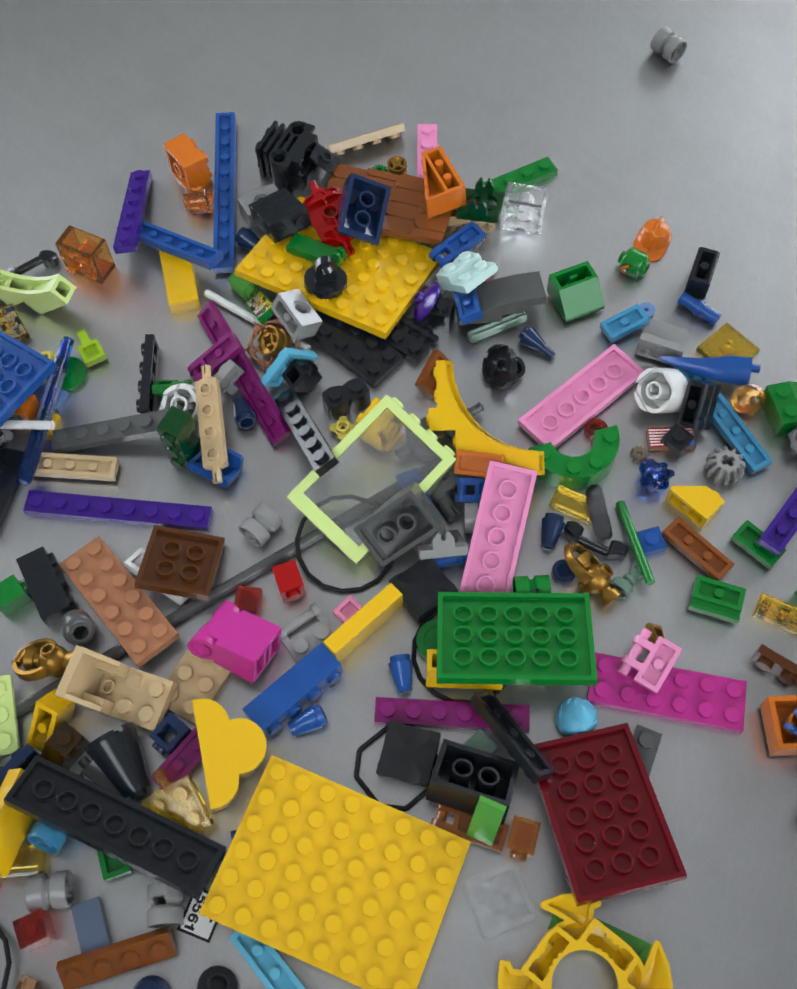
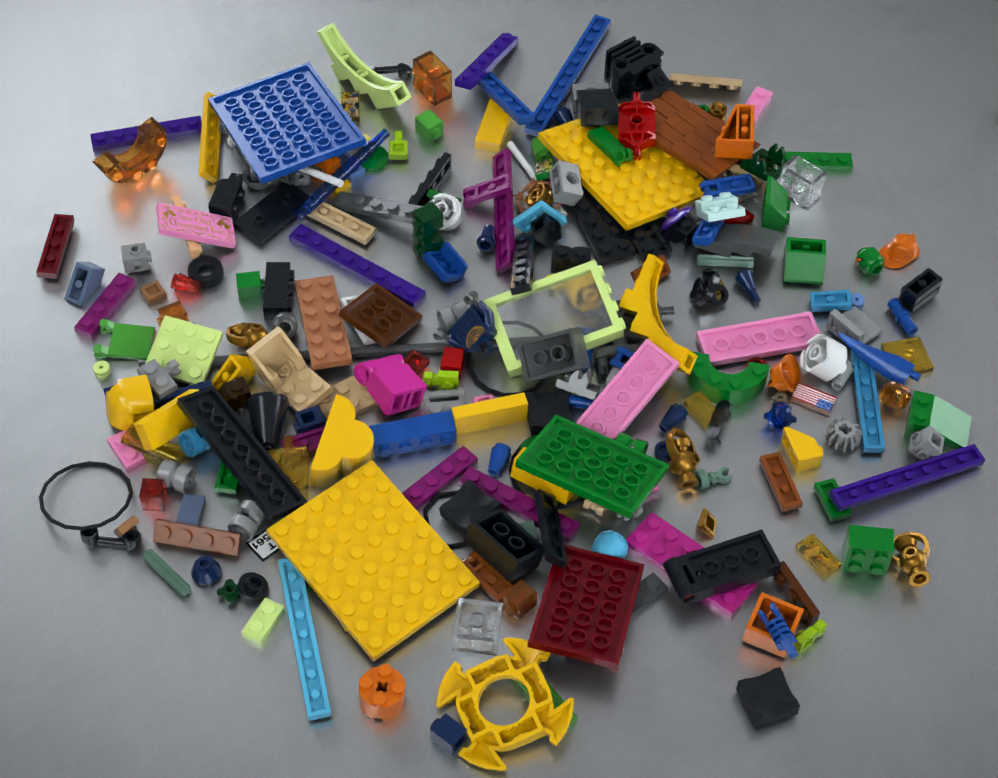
camera: 25 degrees right, 10 degrees down
orange brick [163,133,212,197] -> none
clear orange head [183,187,214,215] -> none
tan plate [194,365,228,484] -> none
light grey plate [214,359,245,397] -> none
blue cone [288,704,328,737] -> none
black tile [304,256,347,299] -> none
dark blue slope [337,173,391,246] -> none
orange tile [454,450,504,478] -> none
bright green slope [466,795,507,846] -> none
black bar [564,521,629,560] -> none
green bar [616,500,655,586] -> none
bright pink plate [618,628,683,695] -> none
blue plate [637,526,667,556] -> none
black plate [661,423,695,455] -> none
black brick [677,379,721,430] -> none
green plate [688,574,746,624] -> none
none -> magenta plate [402,445,478,510]
none -> bright green brick [415,109,443,142]
none -> lime plate [423,370,459,390]
none -> dark blue torso [433,291,497,355]
none -> black hinge [663,529,781,604]
none -> green slope [761,176,791,232]
none -> orange piece [768,354,801,392]

